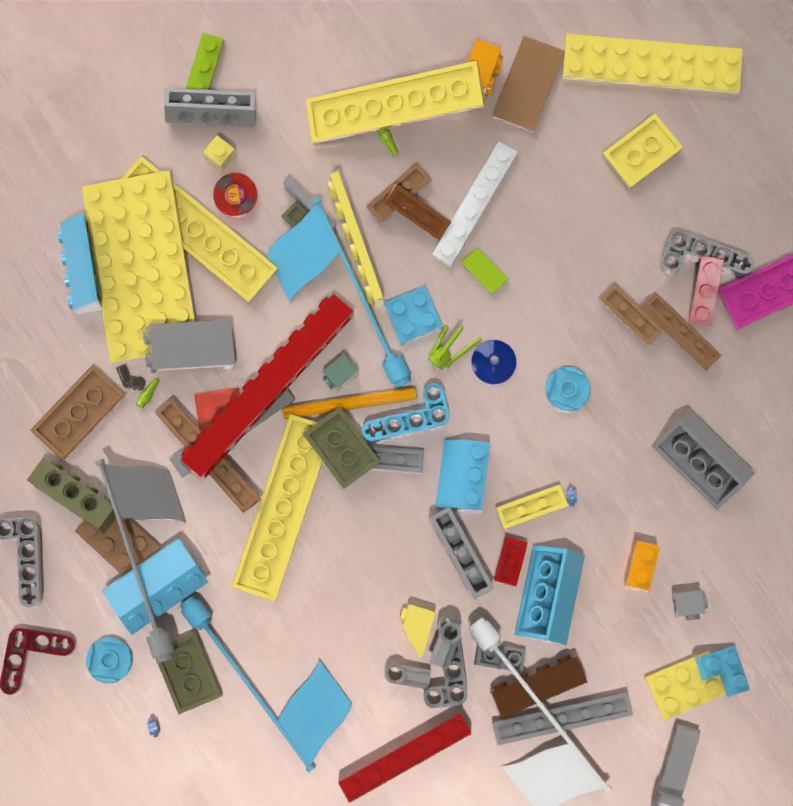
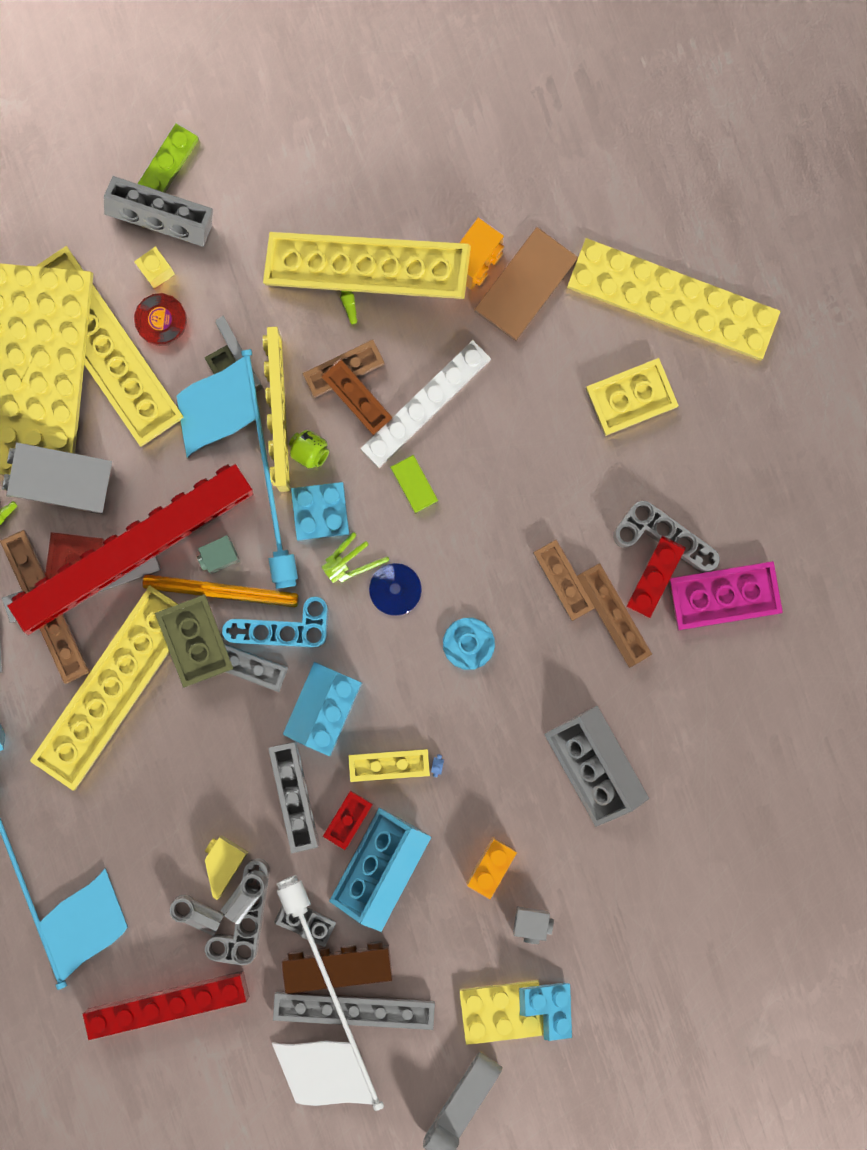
camera: 15 degrees right, 5 degrees up
none -> lime head [289,430,329,469]

